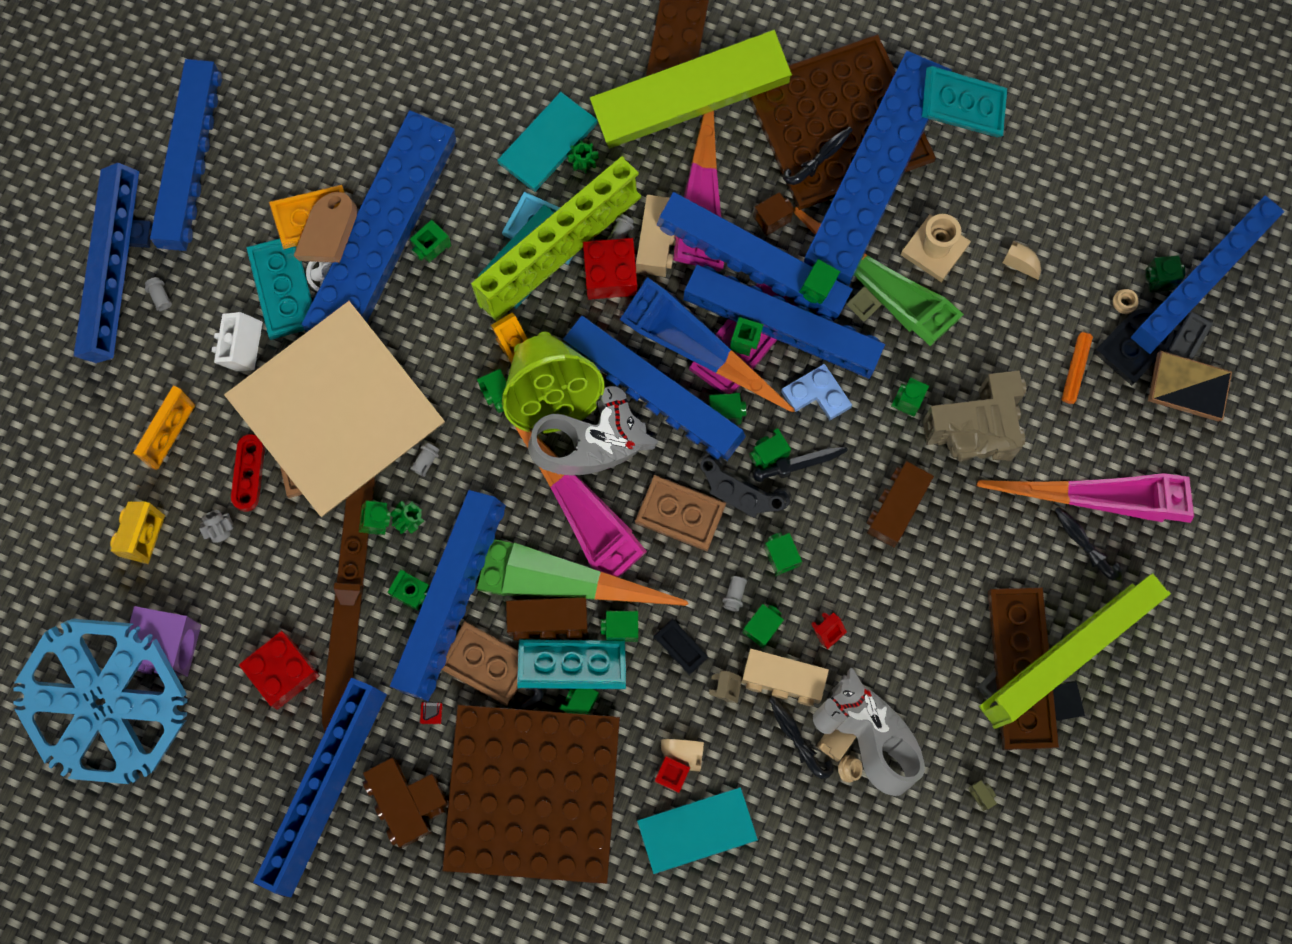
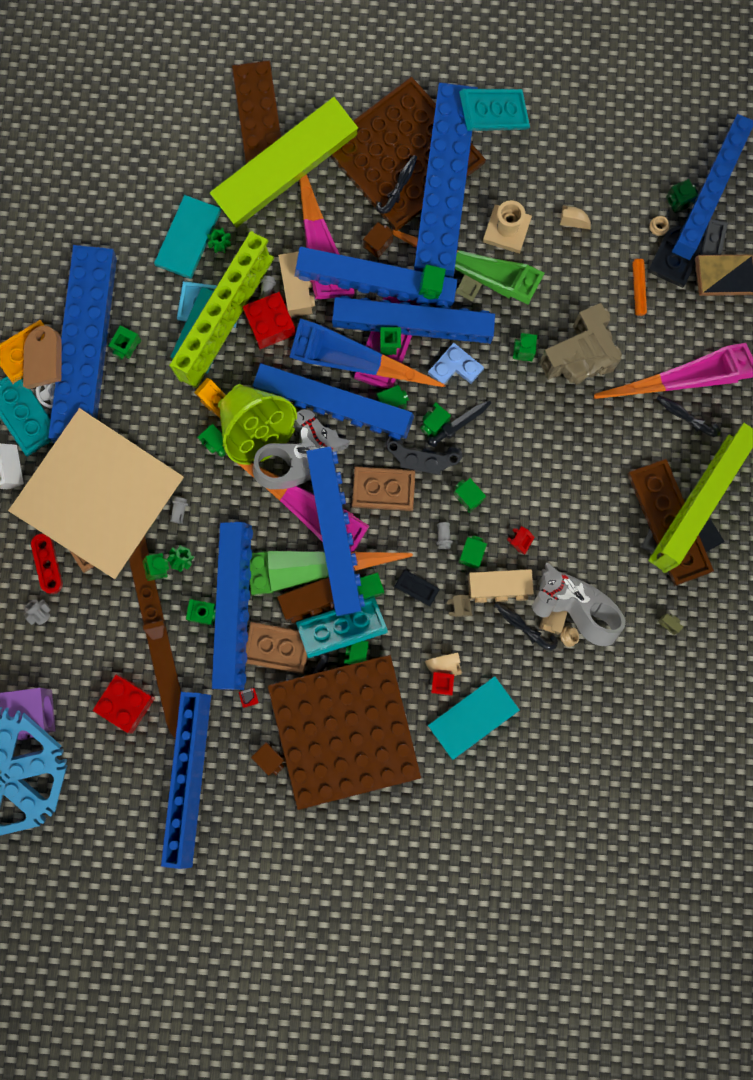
camera: 20 degrees left, 5 degrees up
reddish brown brick [362,758,432,848] -> none
reddish brown brick [866,461,934,548] -> none
none -> blue brick [306,446,365,616]

